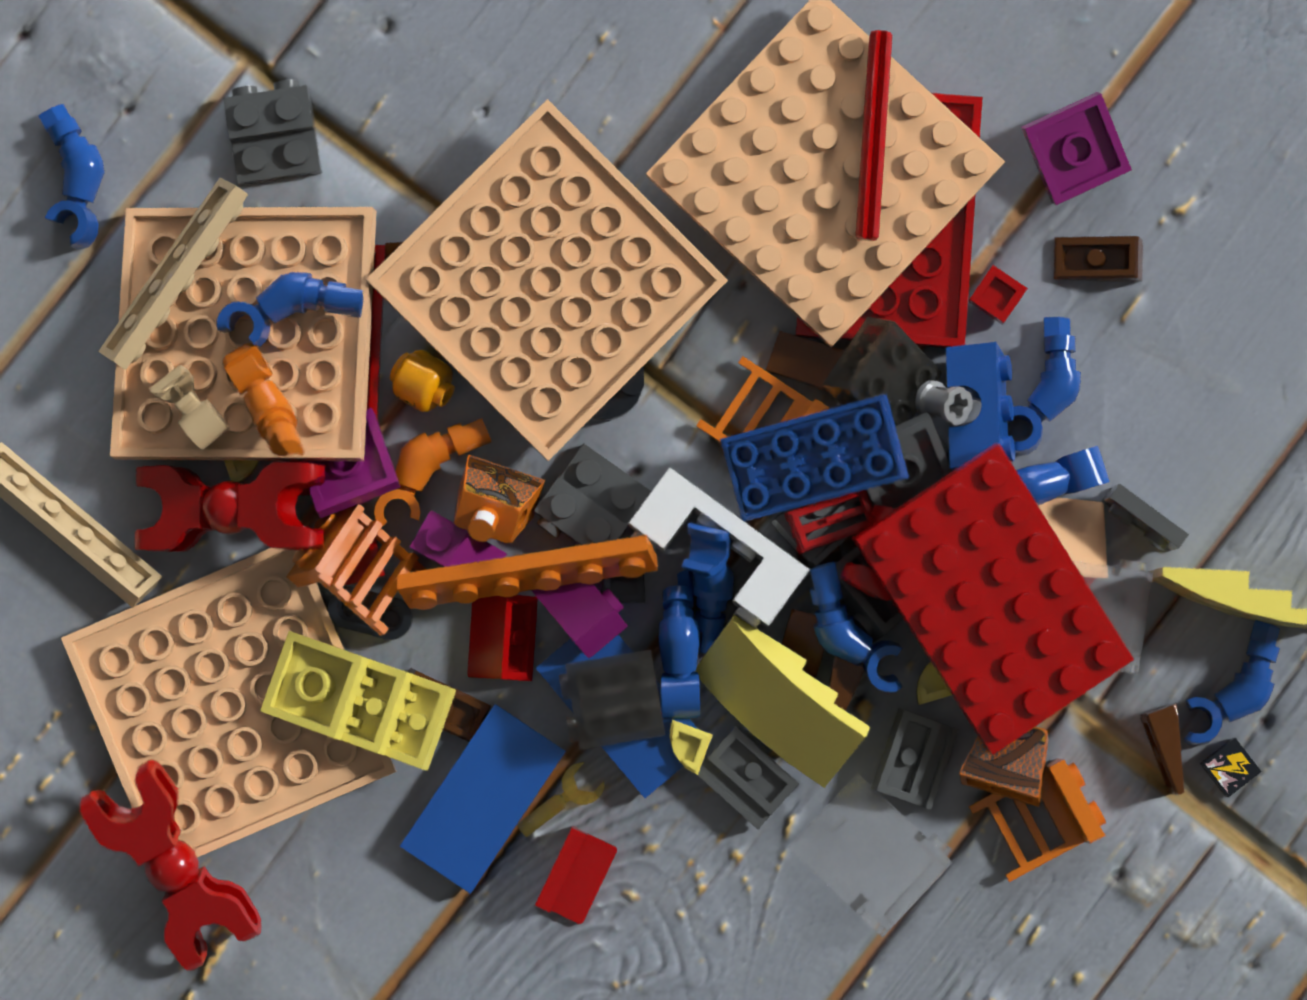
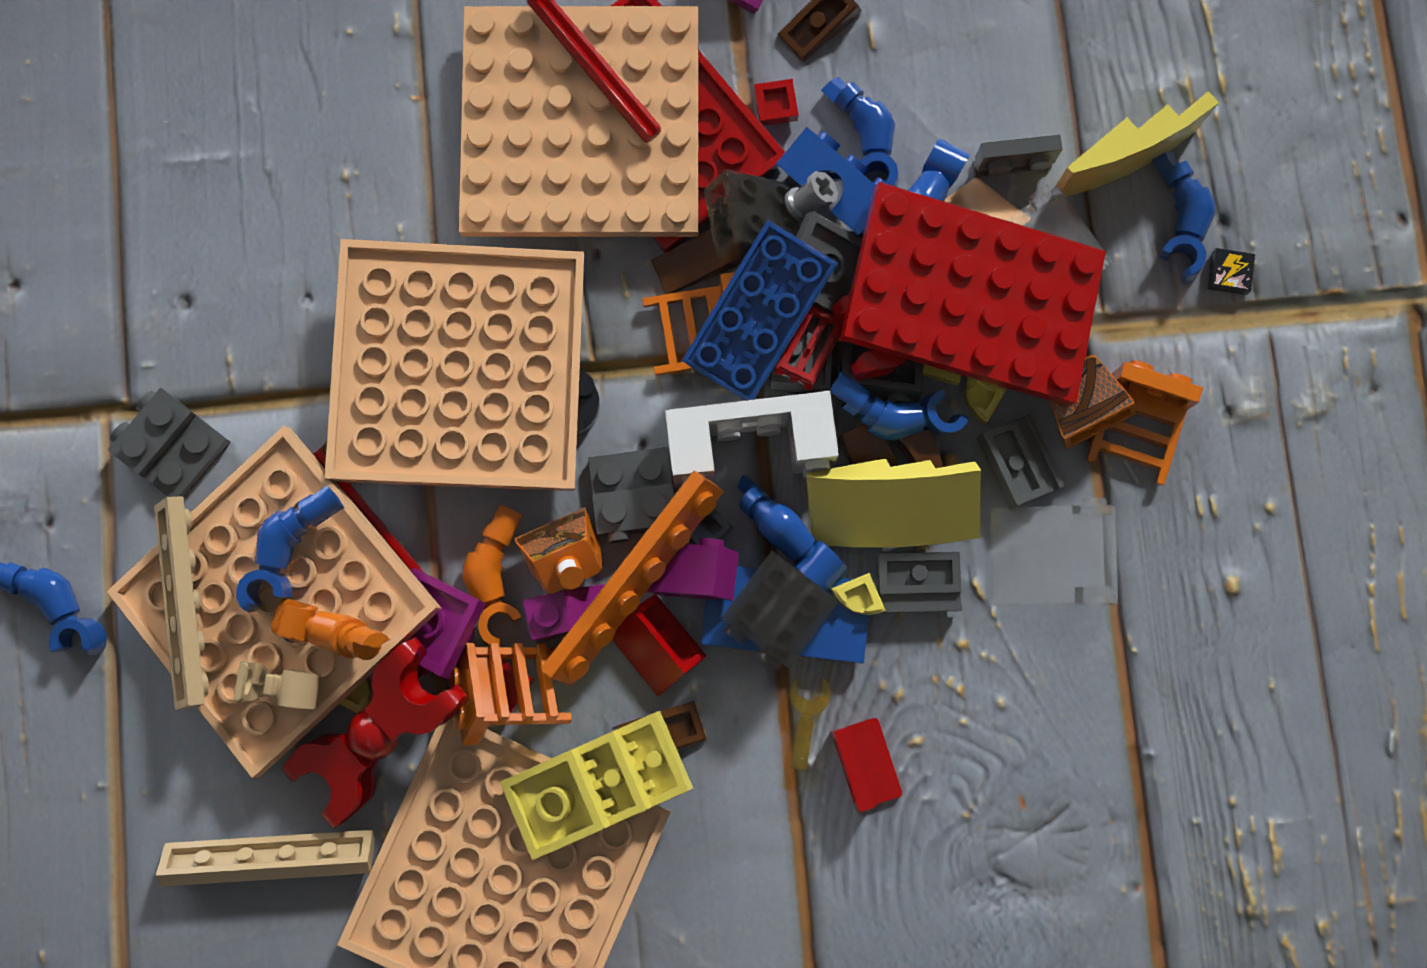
camera: 45 degrees left, 5 degrees down
black plate [328,586,413,640] -> none
light orange head [390,350,455,412] -> none
blue tile [400,704,566,894] -> none
blue piece [681,523,734,653] -> none
reddish brown slope [1140,703,1184,795] -> none

